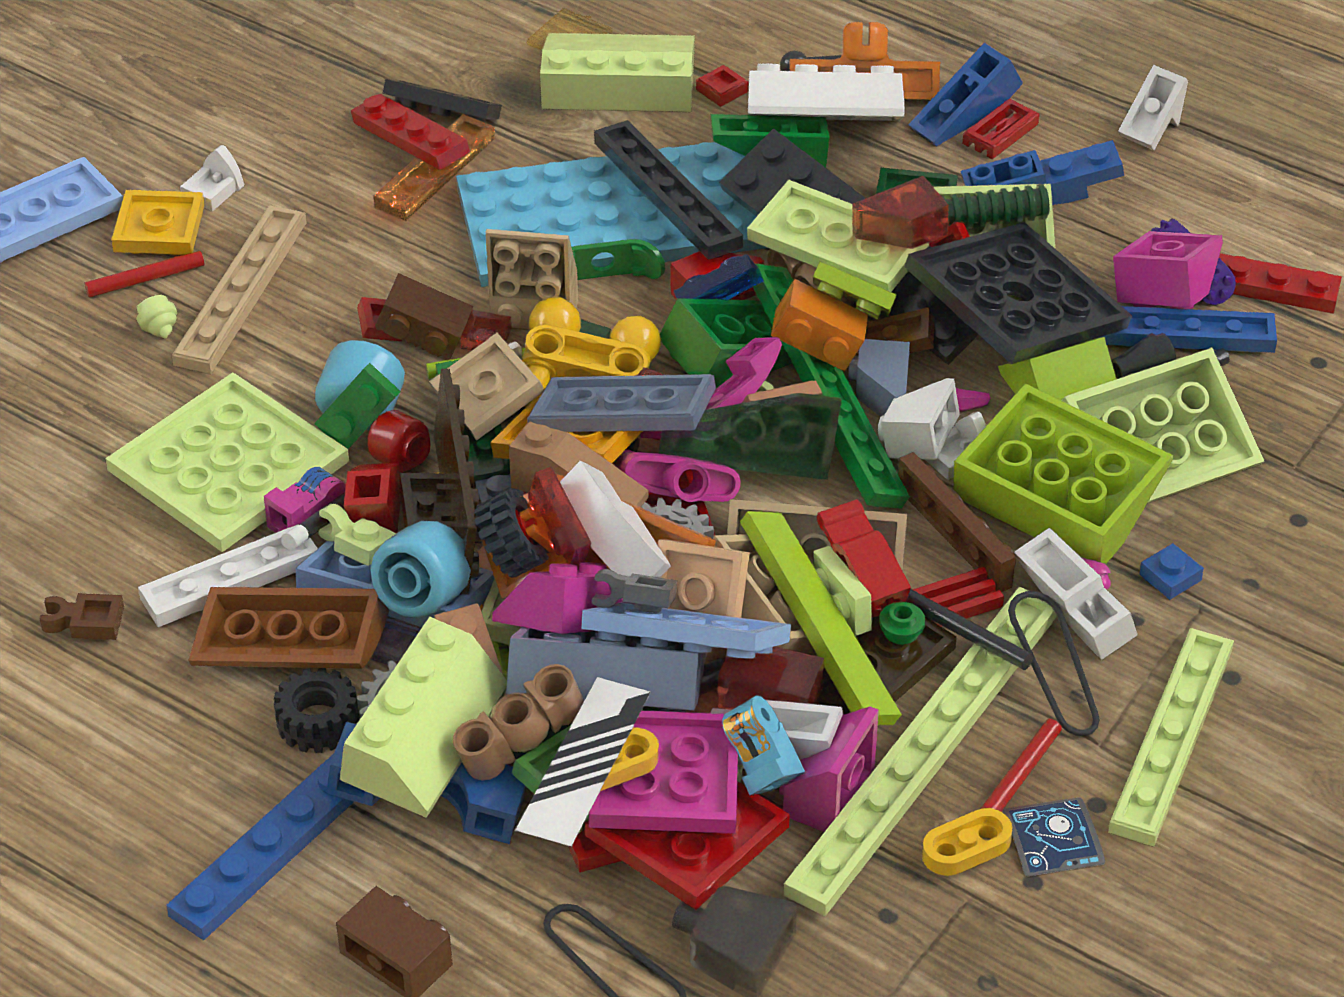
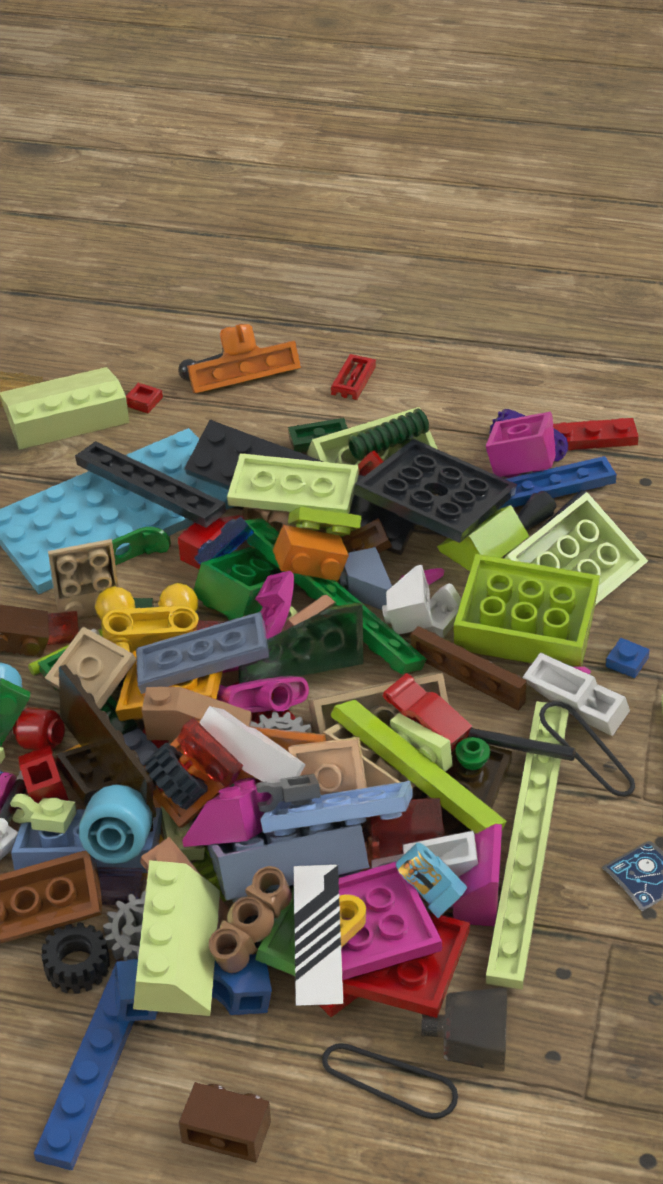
camera: 20 degrees left, 0 degrees up
green slope [710,114,830,168] -> none
white slope [748,64,904,121] -> none
clear red slope [852,176,948,249] -> none
blue slope [908,42,1023,146] -> none
red tile [912,567,1004,627] -> none
yellow plate [922,808,1012,876] -> none
blue slope [961,140,1125,205] -> none
red bar [980,719,1062,812] -> none
white slope [1118,65,1188,150] -> none

